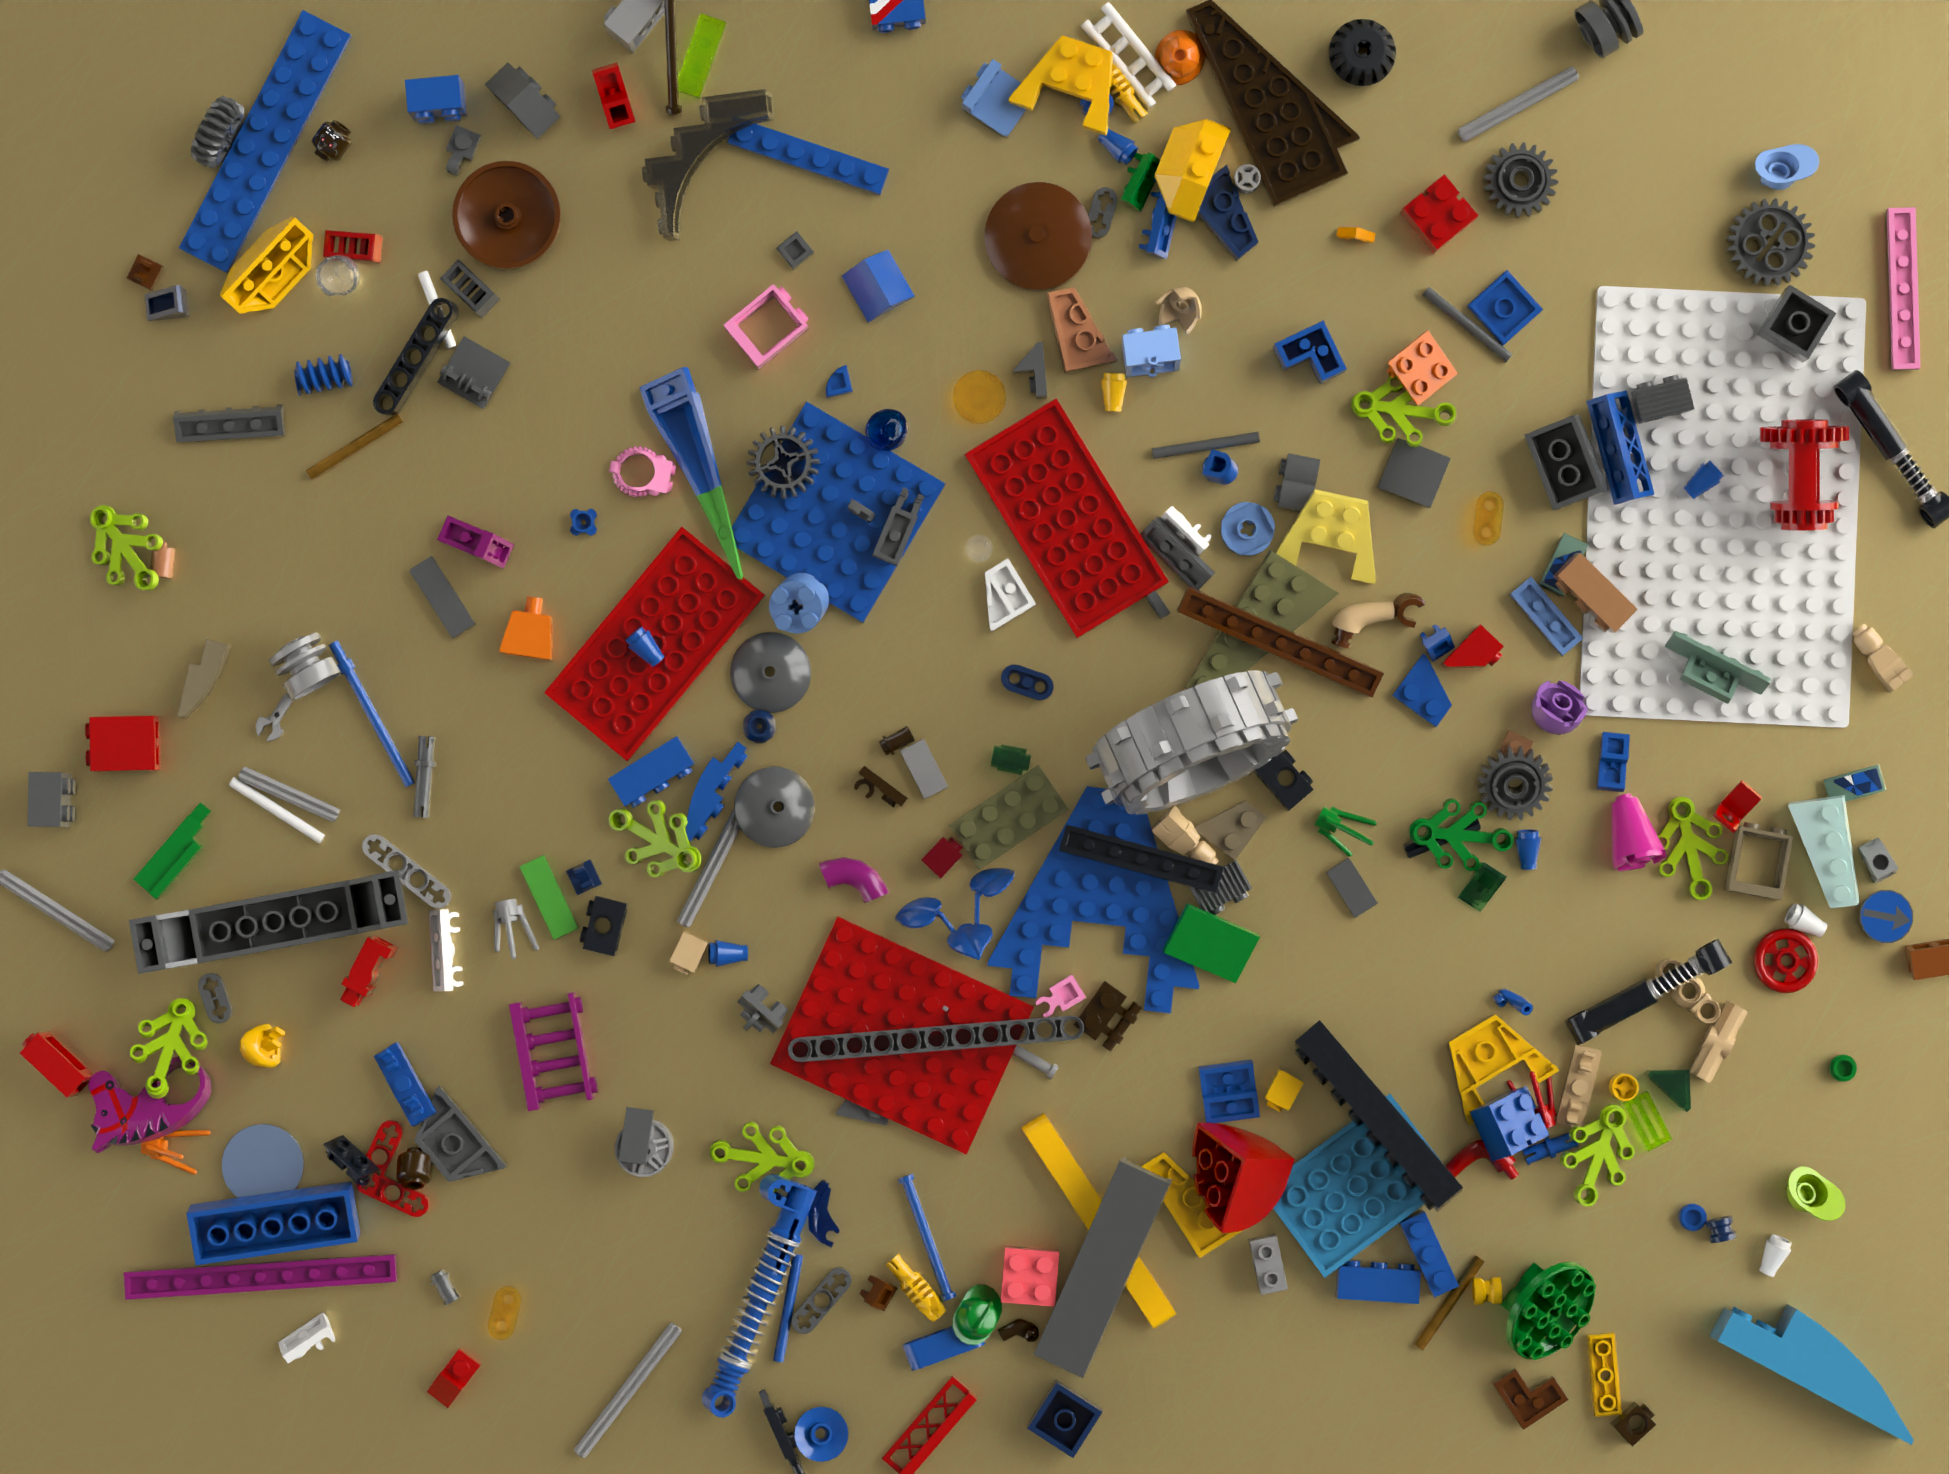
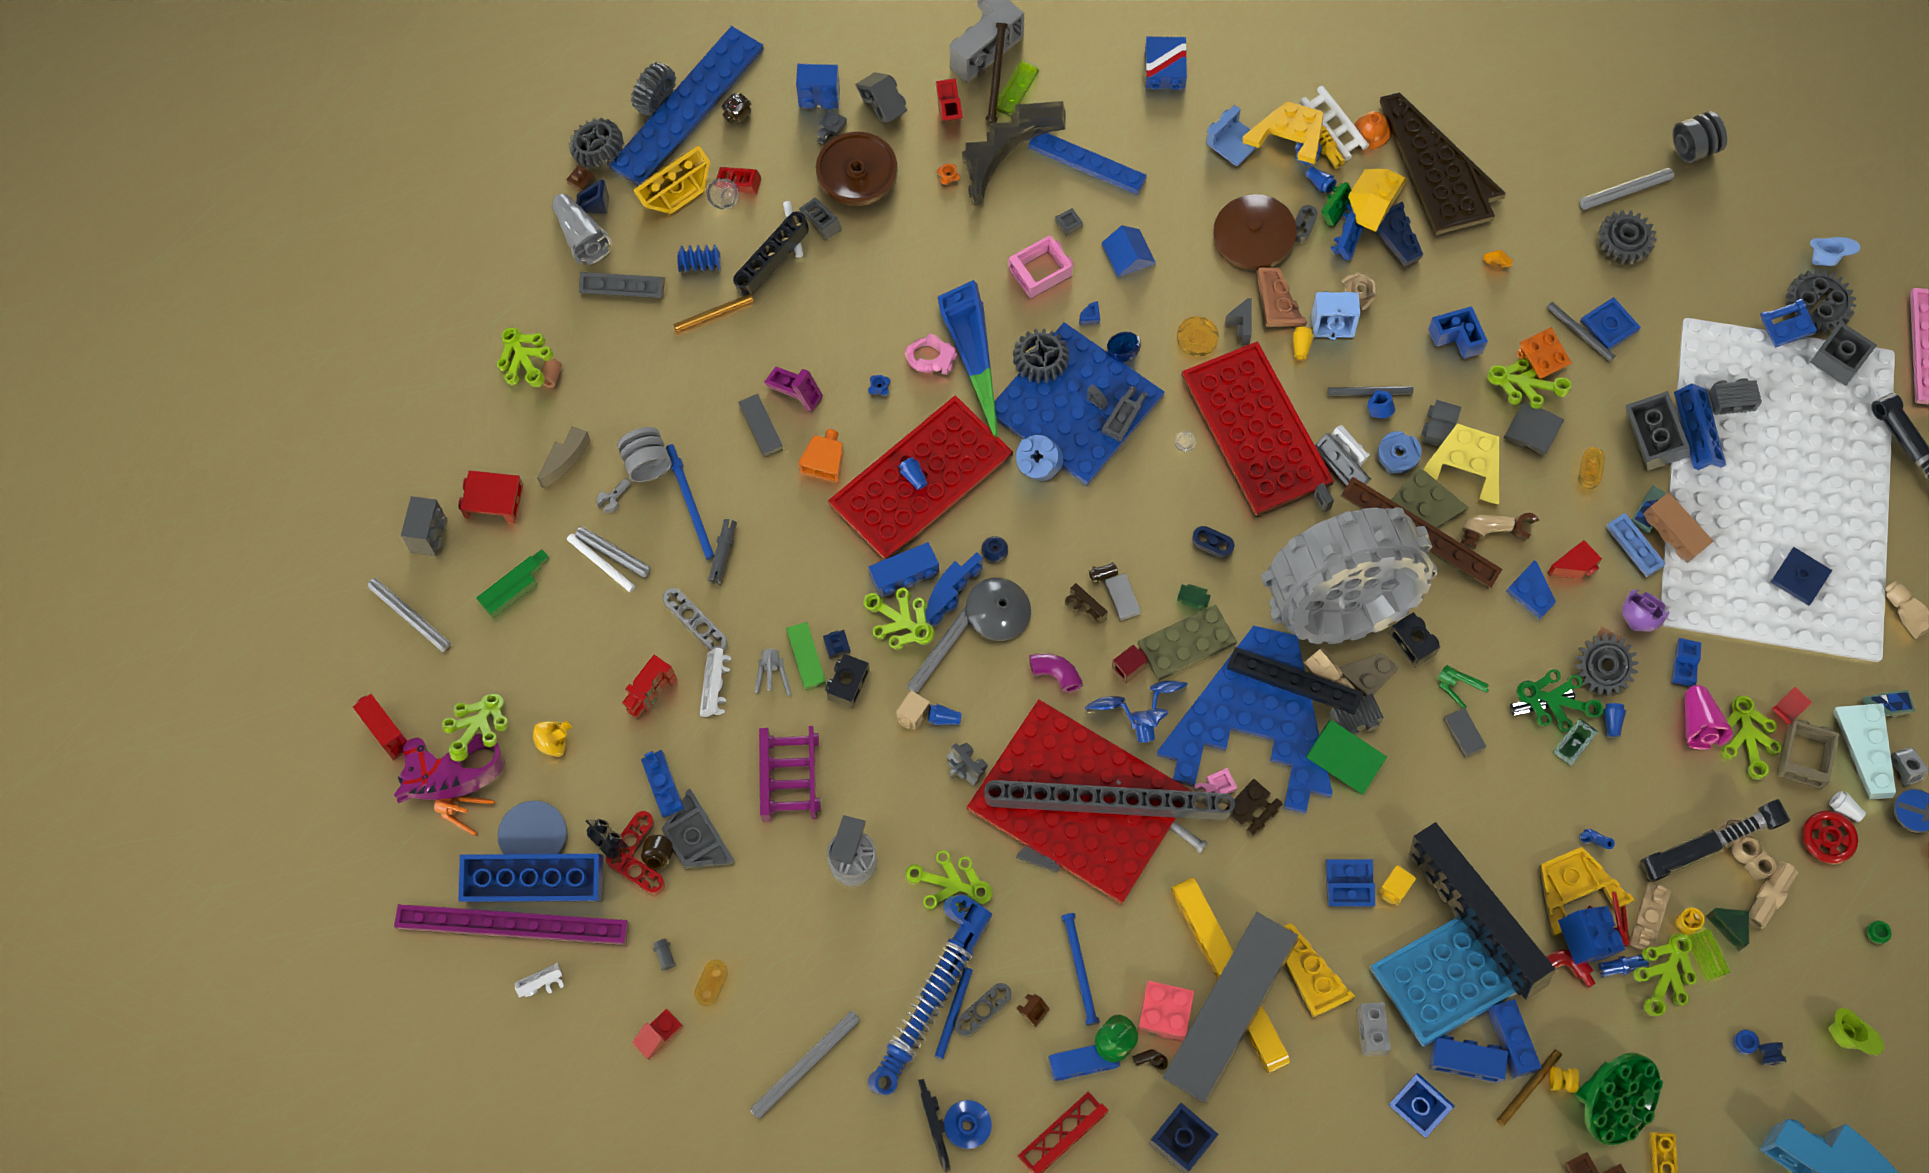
camera: 10 degrees right, 20 degrees down
dark grey slope [129,870,409,974] -> none
dark grey beam [198,973,233,1023] -> none
dark grey hinge [437,336,510,409] -> none
dark grey dish [730,632,811,713] -> none
clear blue piece [807,1180,840,1248] -> none
yellow hinge [886,1254,946,1322] -> none
white wing [985,559,1036,632] -> none
red brick [1192,1123,1295,1233] -> none
light grey wheel [1233,164,1261,194] -> none
black wheel [1329,19,1396,86] -> none
red piece [1400,174,1479,254] -> none
blue tile [1421,625,1455,662] -> none
sand green bracket [1665,631,1771,704] -> none
blue cone [1683,460,1724,499] -> none
white cone [1759,1234,1792,1277] -> none
red piece [1760,419,1849,531] -> none
none -> light grey cone [552,194,612,265]
none -> dark grey gear [569,117,624,170]
none -> orange plate [937,163,960,185]
none -> blue slope [1389,1072,1455,1138]
none -> blue plate [1760,298,1817,348]
none -> dark blue plate [1770,547,1832,606]

